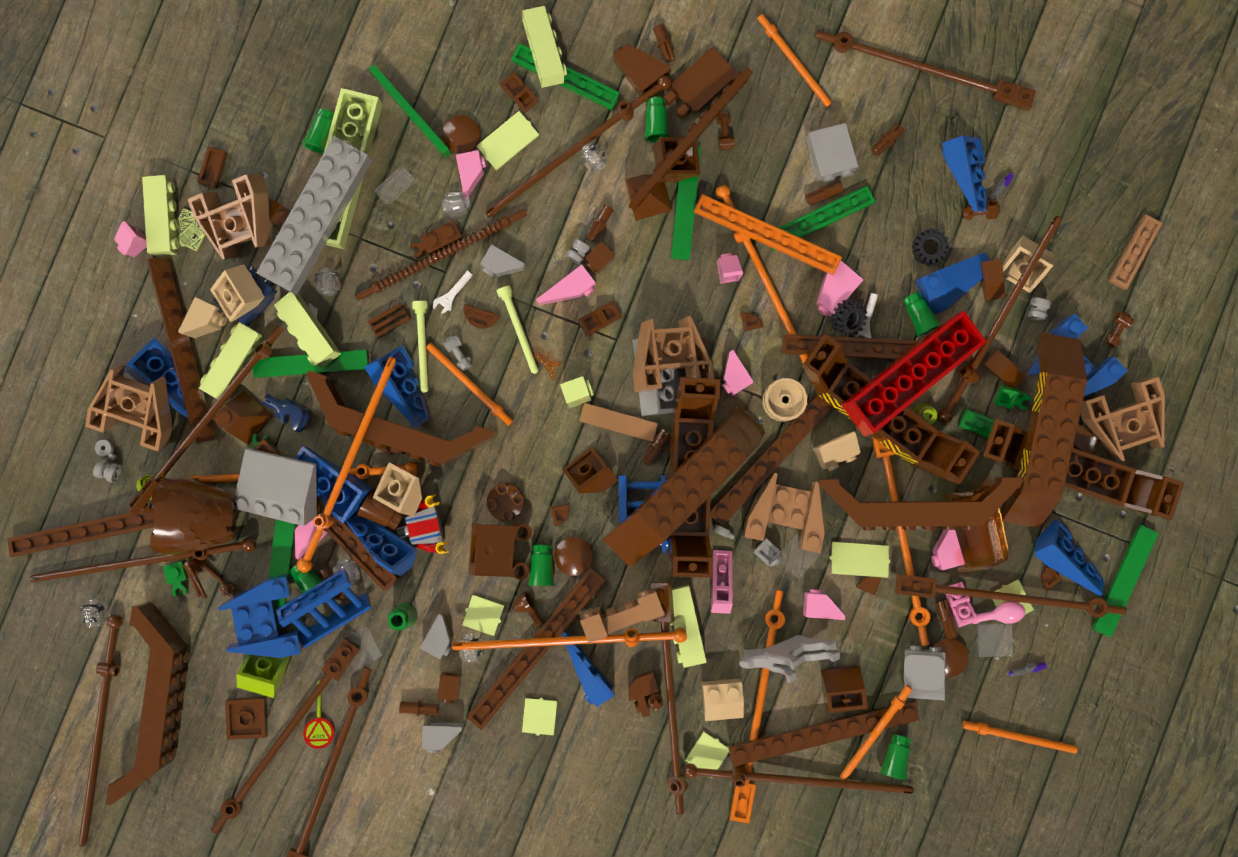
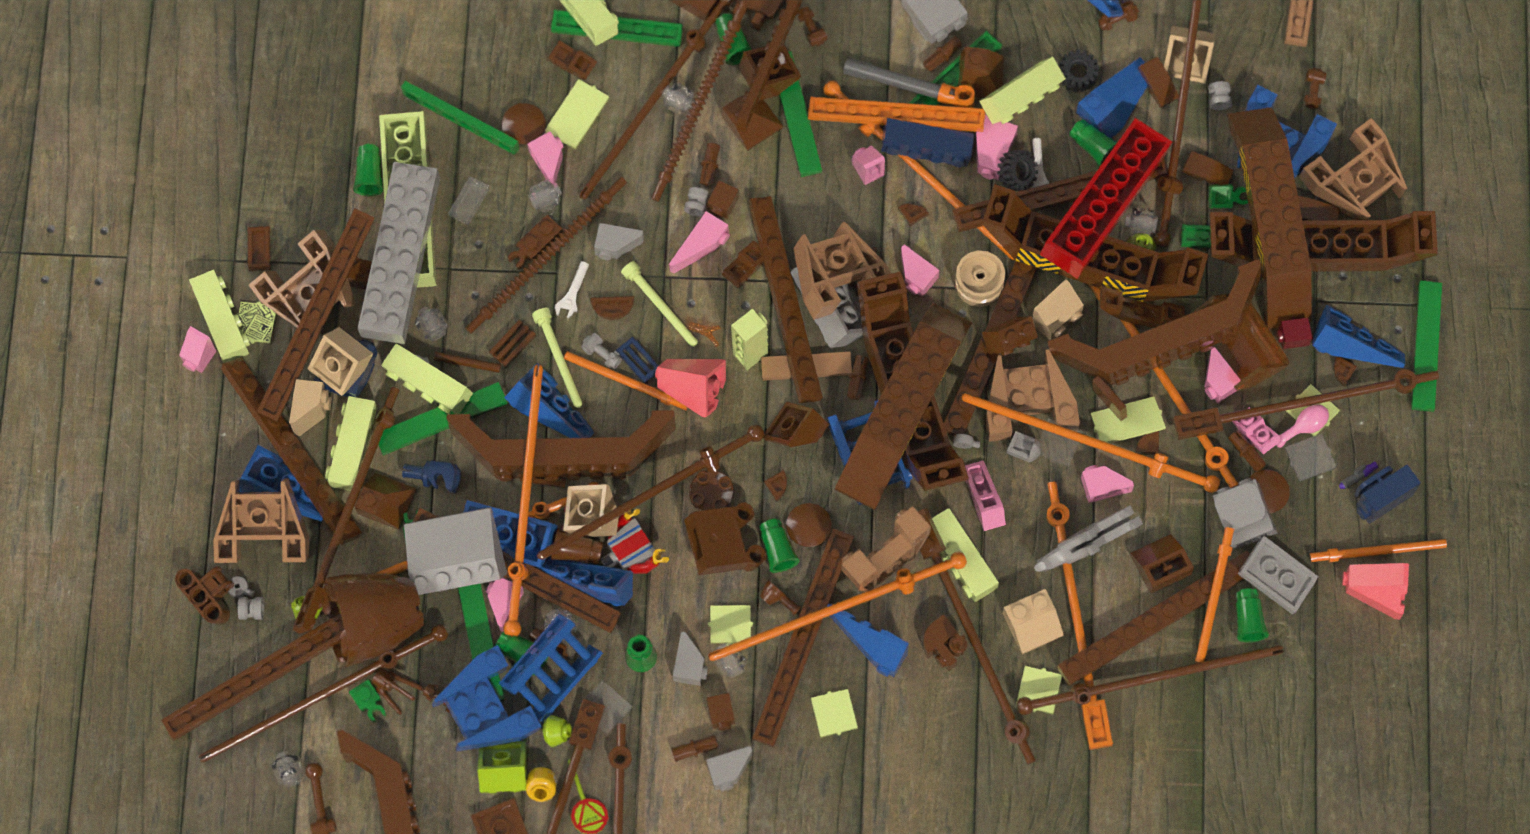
camera: 15 degrees left, 15 degrees down
none -> reddish brown piece [175,566,234,625]
none -> reddish brown plate [257,208,376,422]
none -> reddish brown bar [434,352,501,373]
none -> yellow head [526,767,557,802]
none -> reddish brown bar [537,425,764,560]
none -> lime cone [543,715,571,747]
none -> dark blue tile [616,336,659,384]
none -> reddish brown hose [651,1,748,202]
none -> coral slope [655,359,726,417]
none -> reddish brown plate [748,196,823,403]
none -> dark grey piece [843,57,975,108]
none -> dark blue brick [881,118,974,167]
none -> reddish brown slope [959,47,1004,98]
none -> orange bar [962,393,1220,493]
none -> yellowish green brick [979,56,1065,124]
none -> reddish brown brick [982,316,1038,356]
none -> reddish brown tile [1092,376,1127,421]
none -> reddish brown slope [1100,287,1185,328]
none -> clear head [1125,207,1158,236]
none -> light grey plate [1238,536,1318,614]
none -> dark red brick [1276,318,1312,349]
none -> coral slope [1342,563,1409,620]
none -> dark blue brick [1354,465,1421,524]

